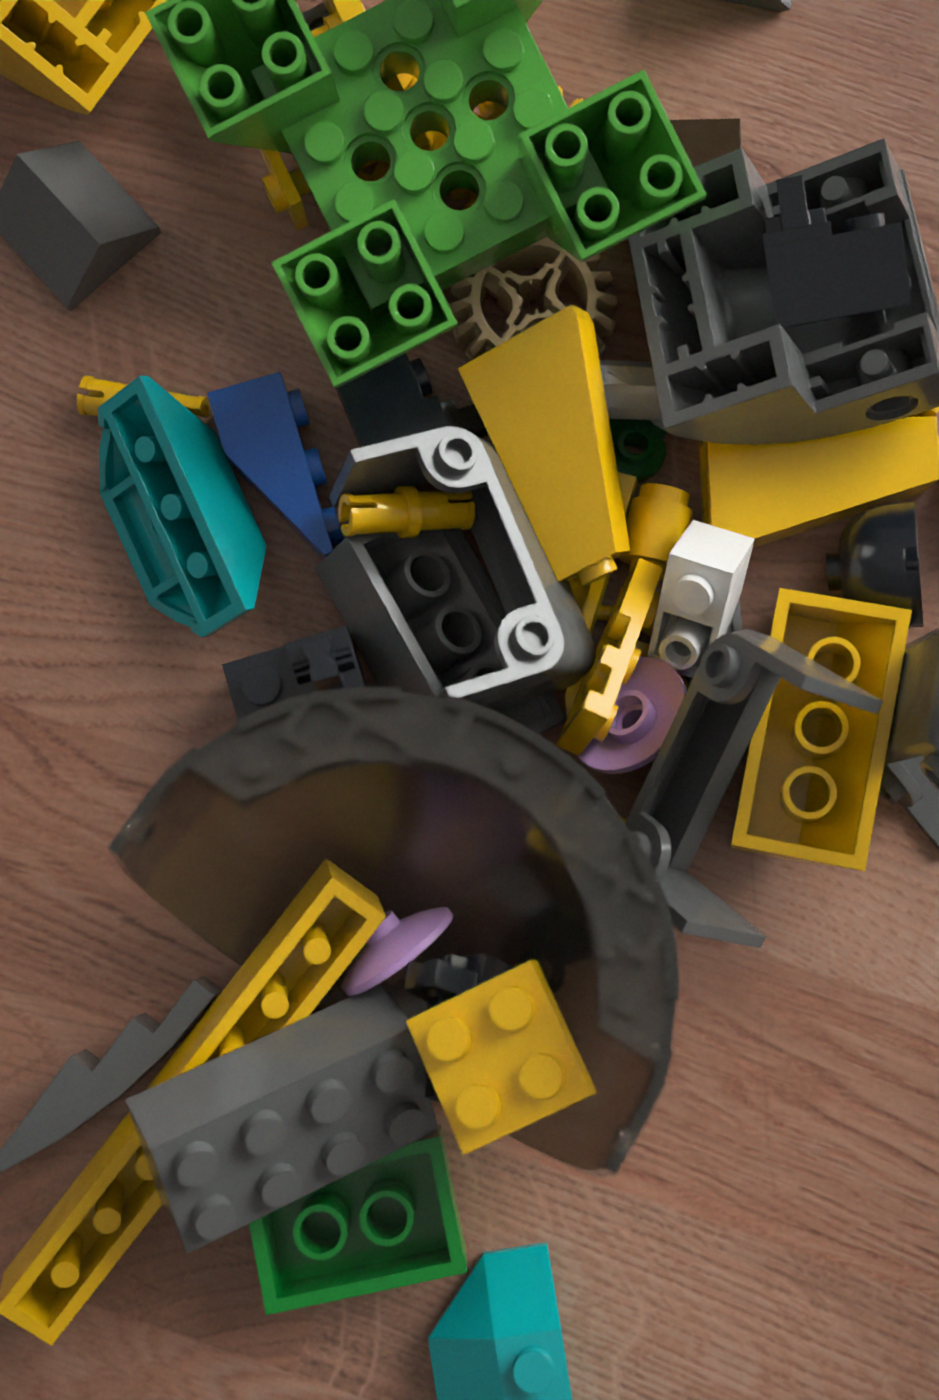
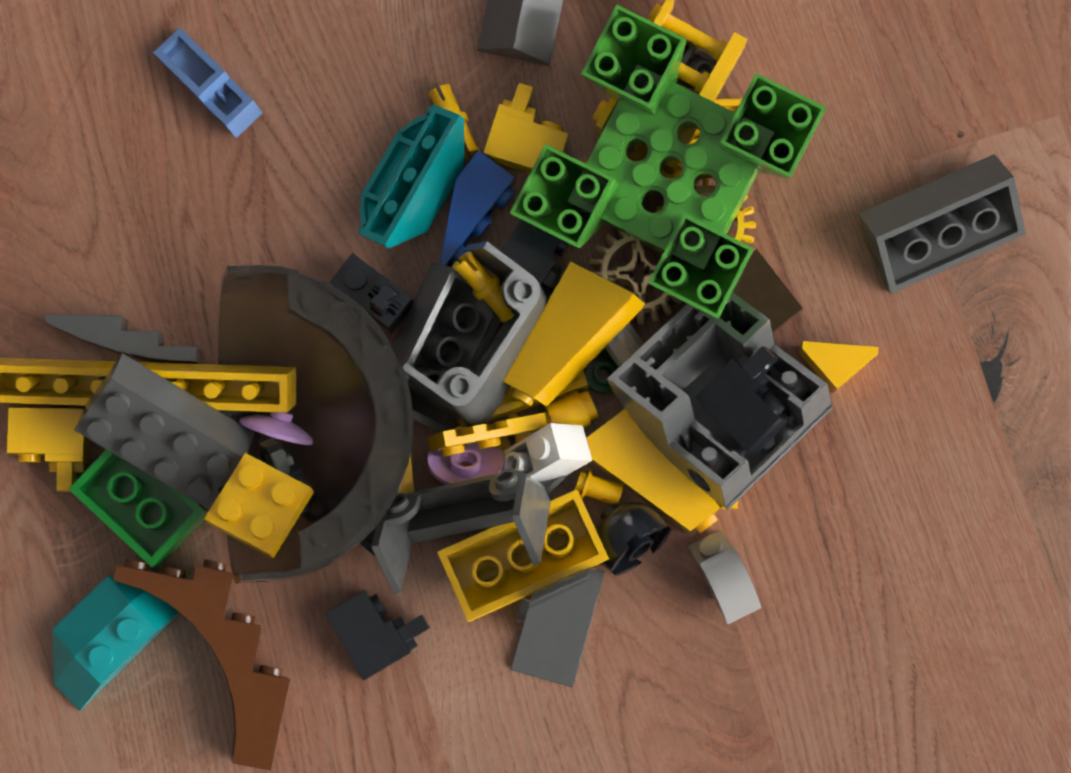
camera: 55 degrees right, 0 degrees up
none -> yellow hinge [7,408,90,492]
none -> reddish brown arch [113,559,290,771]
none -> black hinge [325,590,430,680]
none -> yellow hinge [483,83,569,174]
none -> yellow pin [573,470,624,505]
none -> yellow slope [798,341,878,393]

